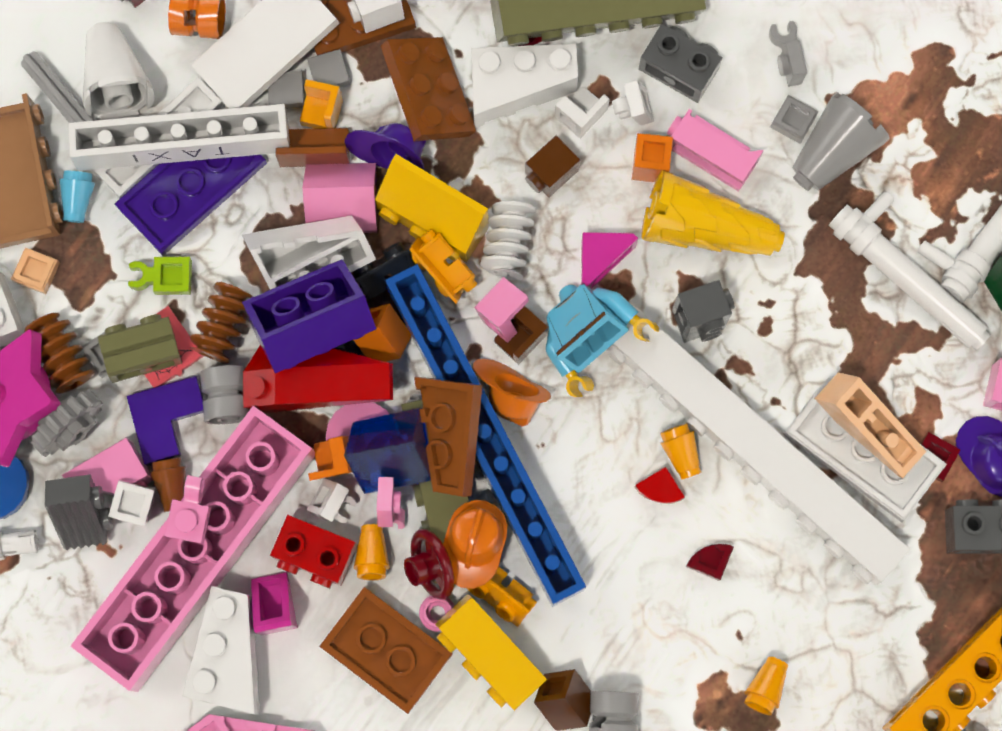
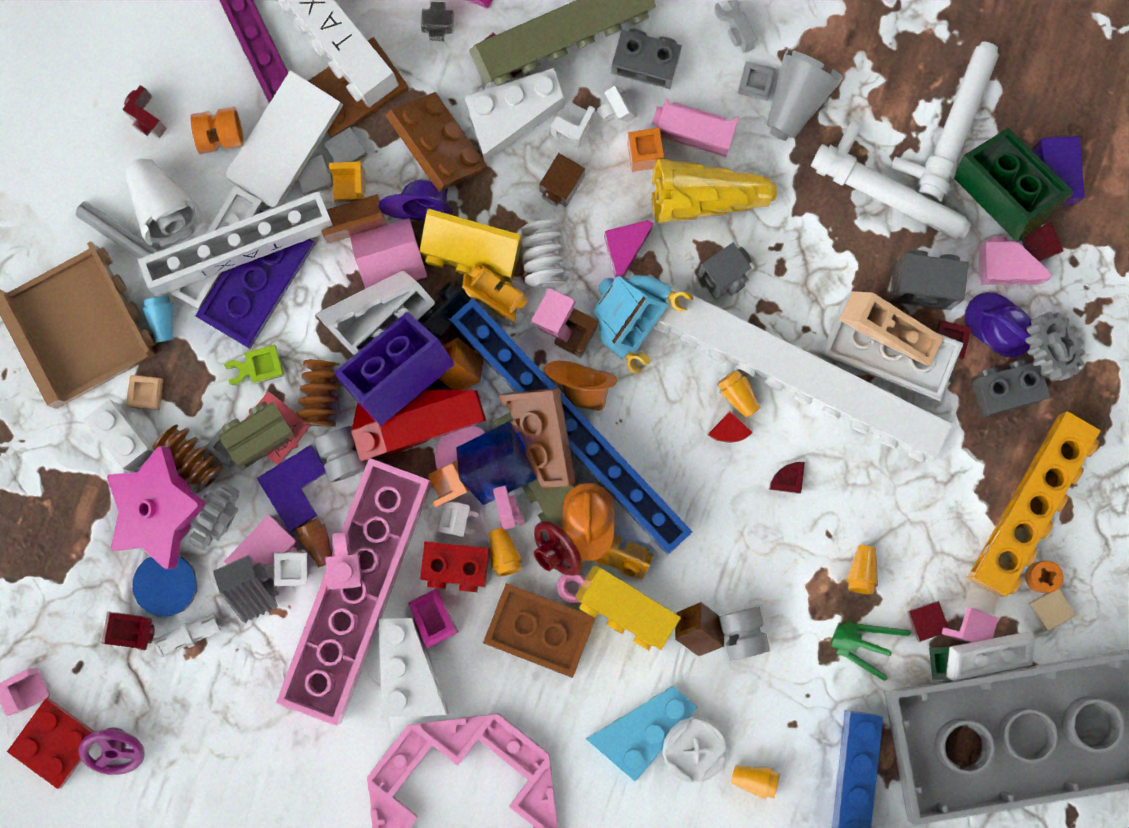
camera: 15 degrees left, 5 degrees up
none -> dark grey brick [889,250,969,310]

